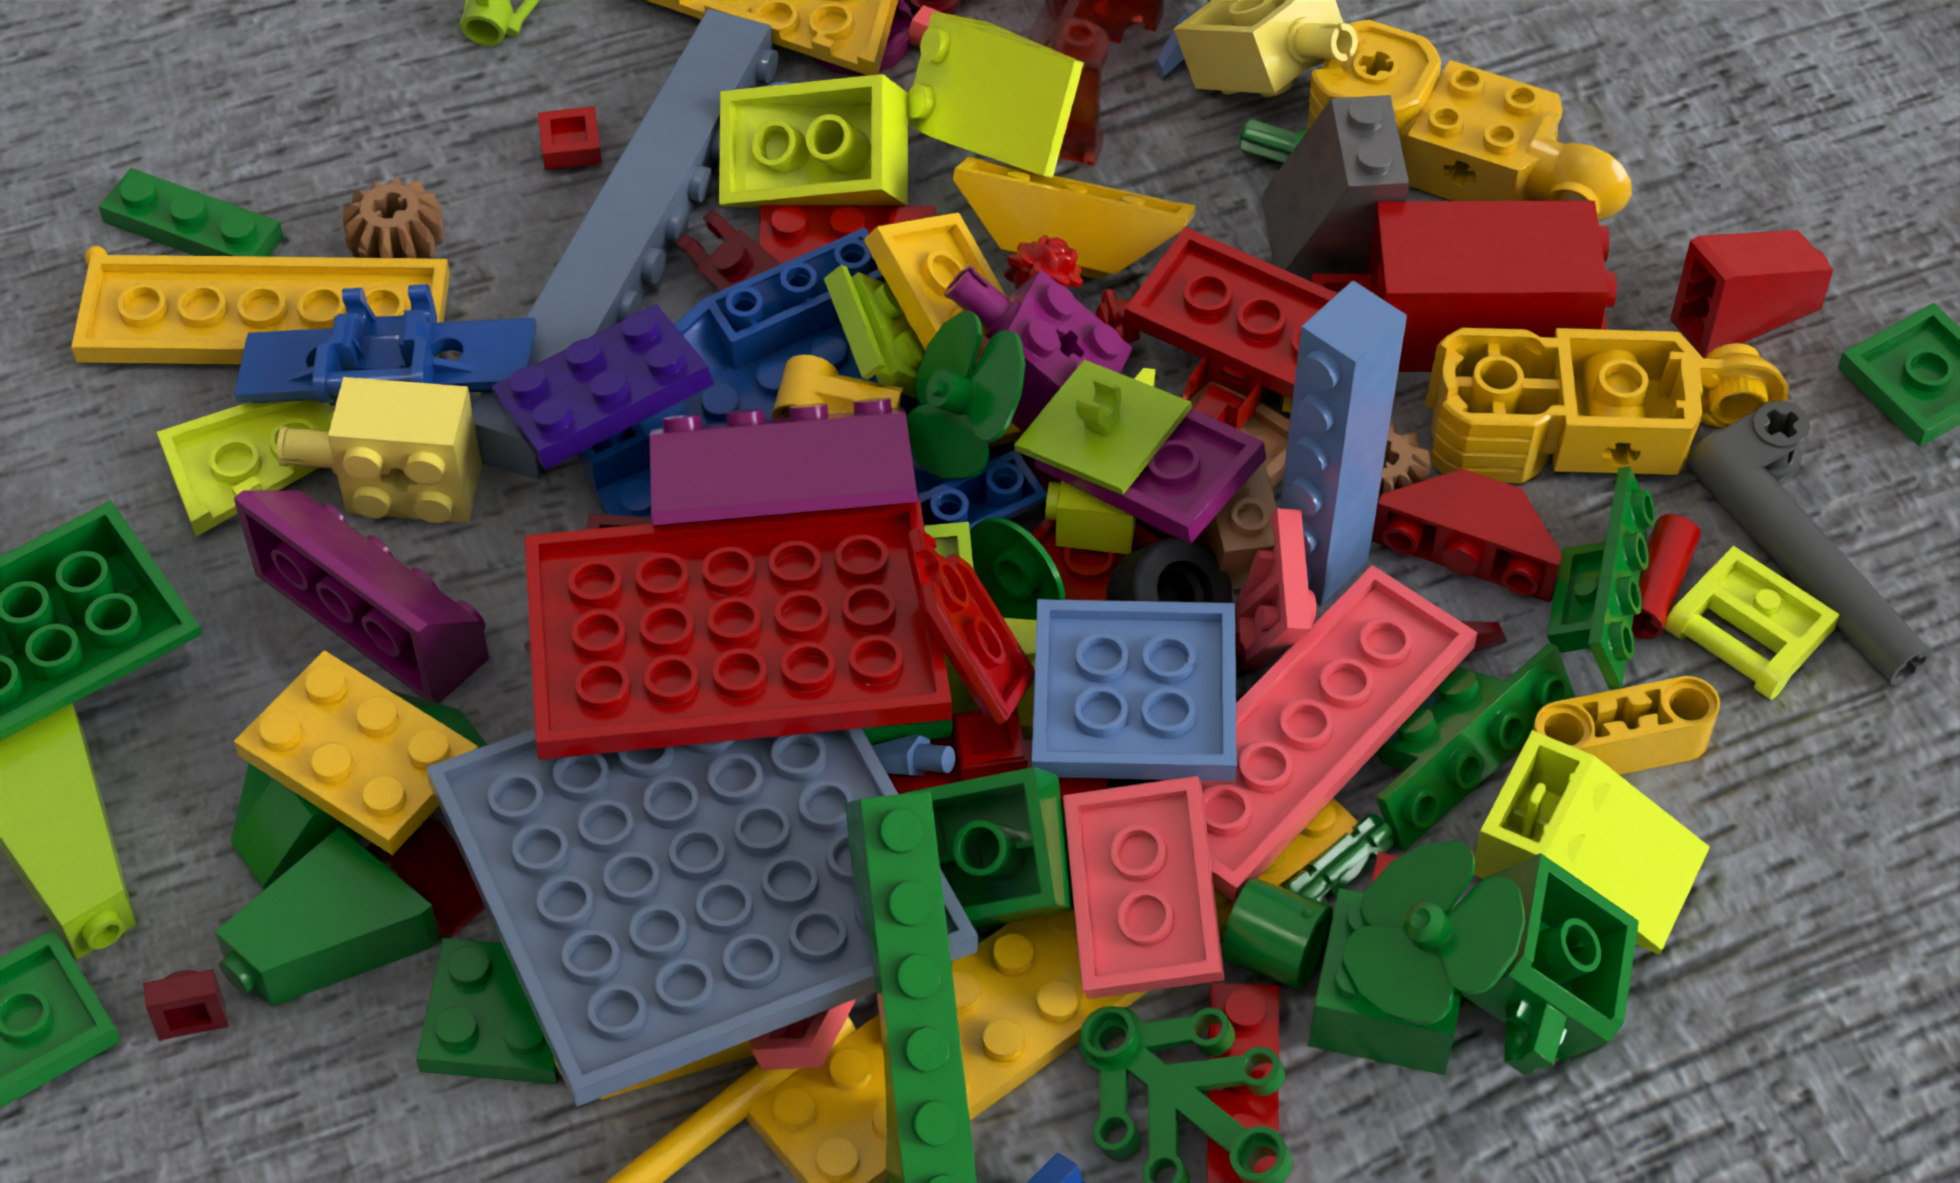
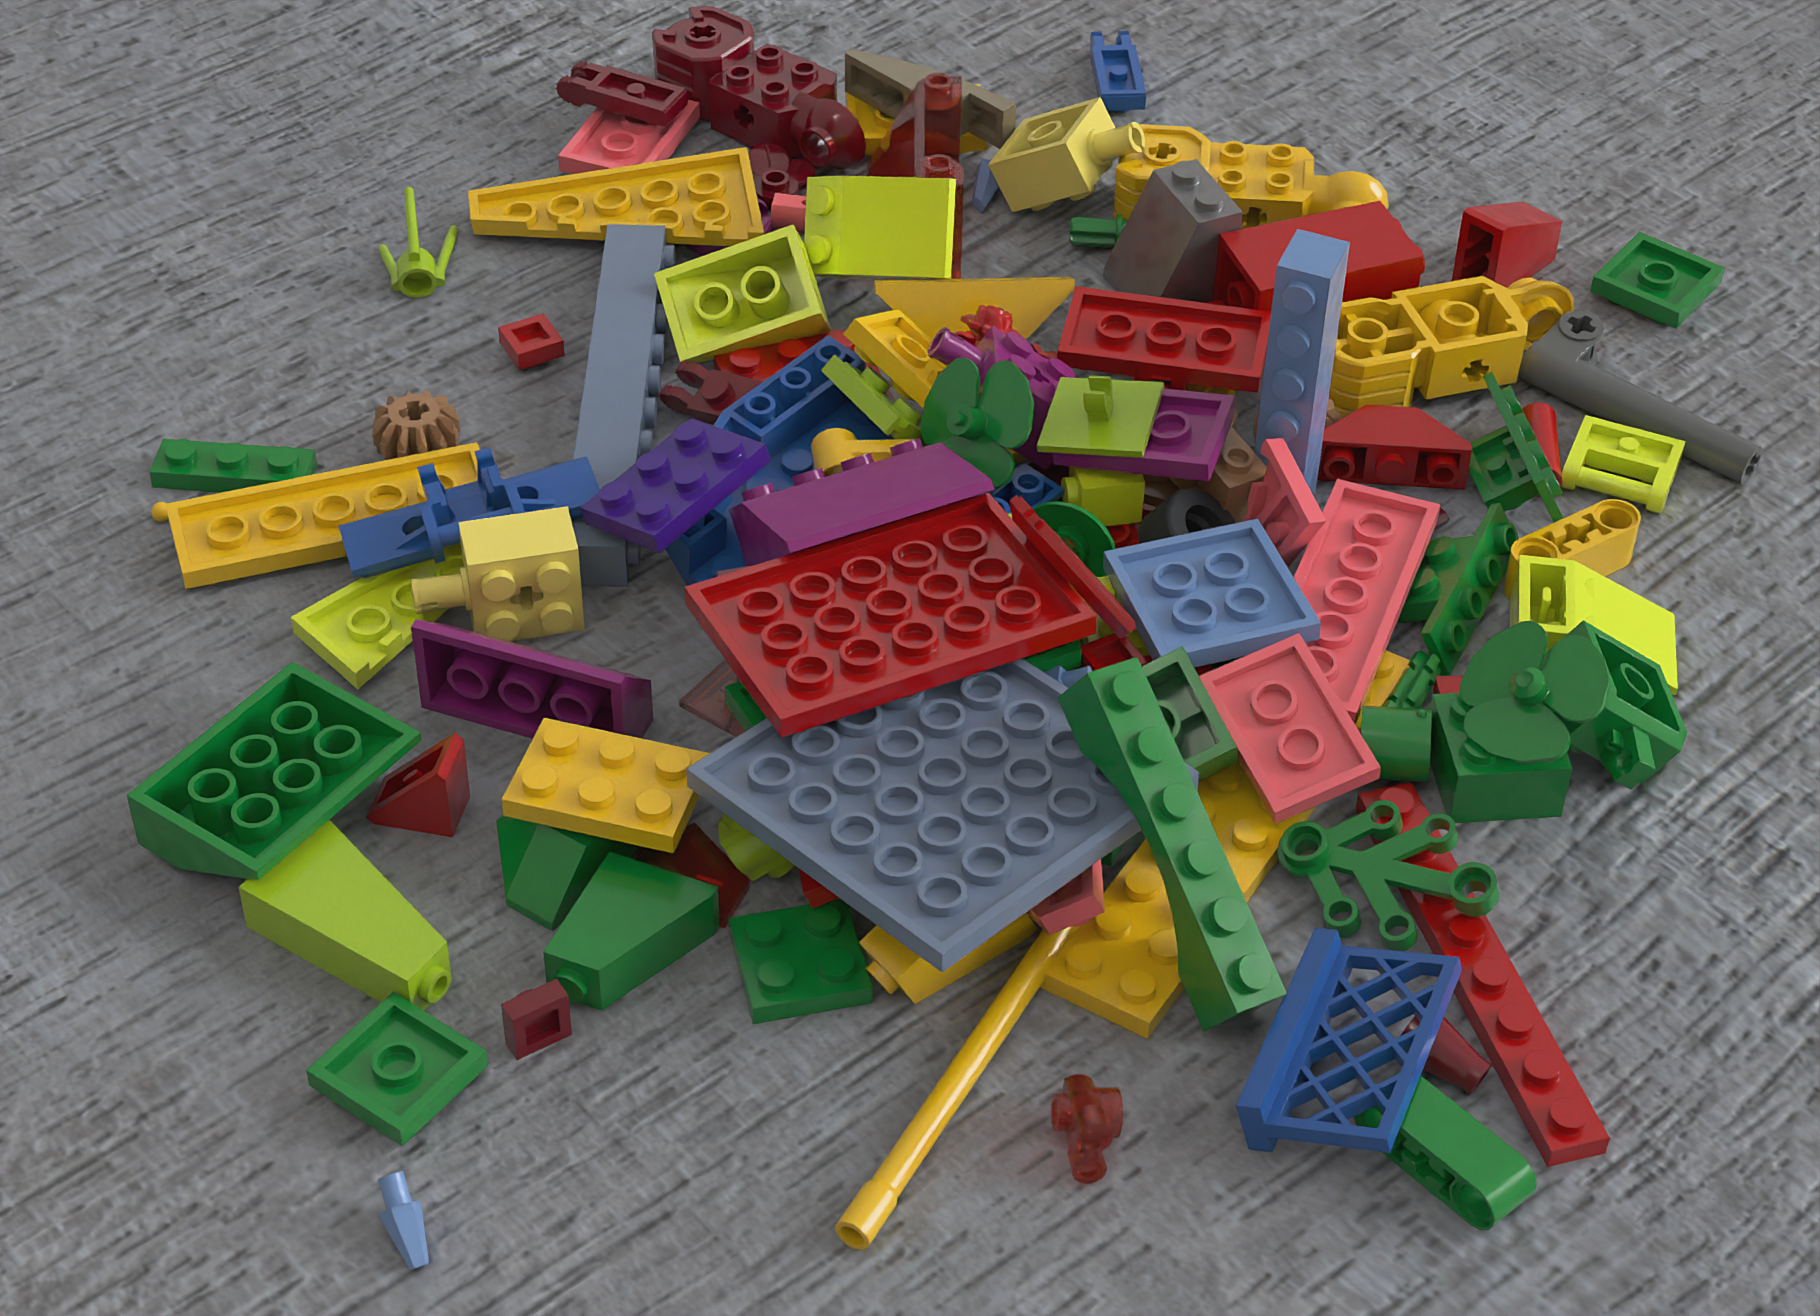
camera: 20 degrees left, 10 degrees down
none -> red slope [366,733,470,837]

